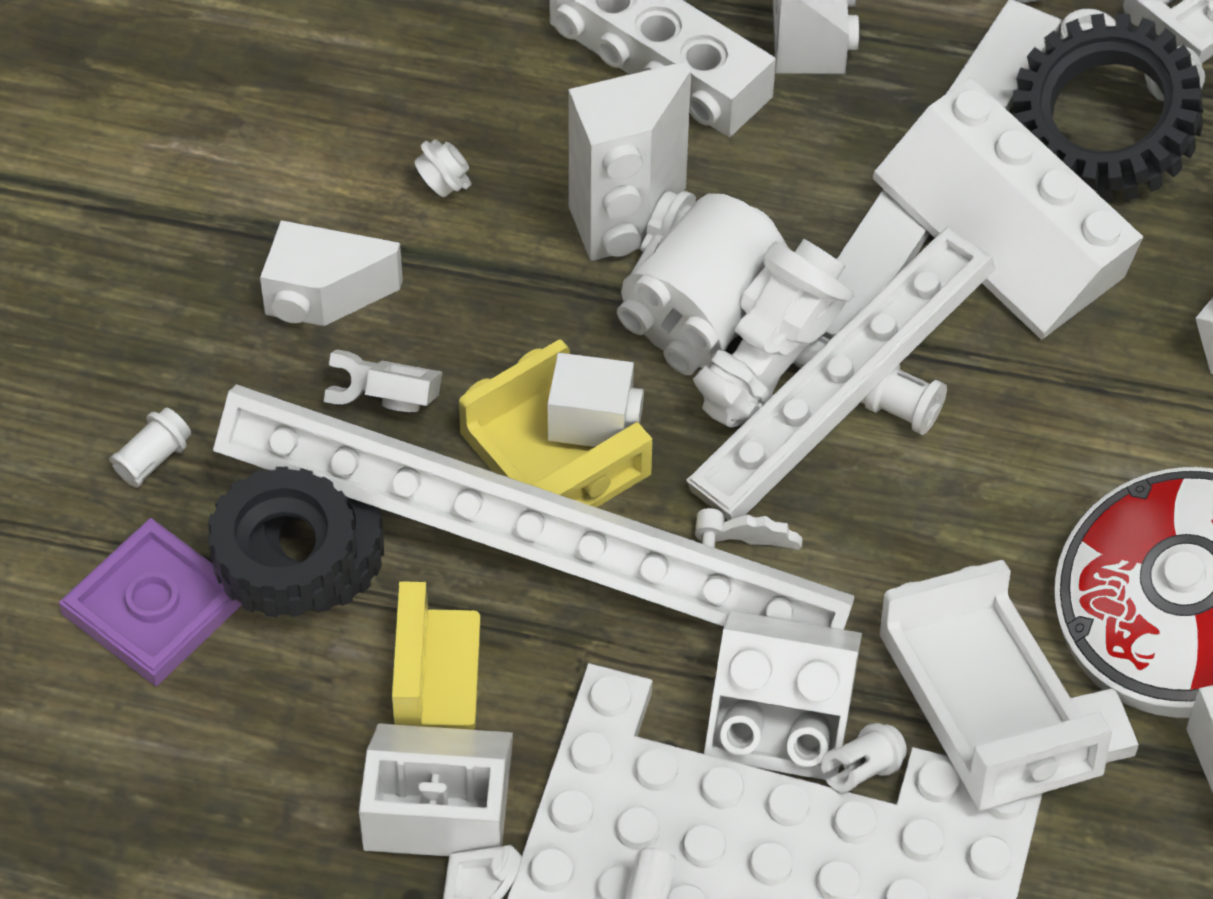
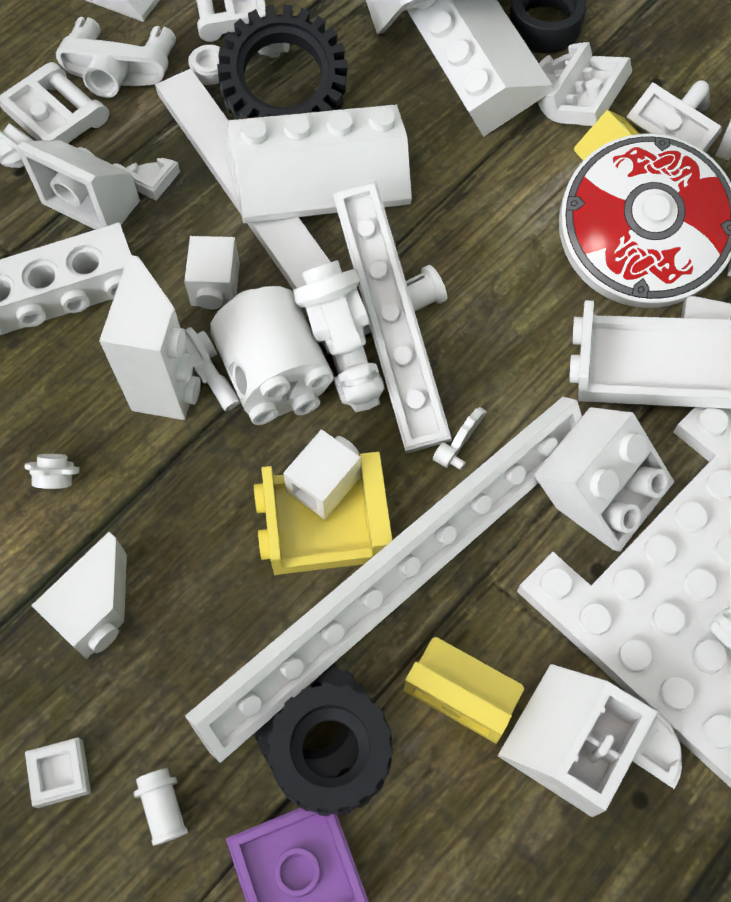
camera: 60 degrees left, 10 degrees up
white plate [324,349,442,412] -> none
white pin [821,723,907,792] -> none
none -> white tile [25,737,91,808]
none -> white tile [126,158,180,201]
none -> white brick [184,236,240,310]

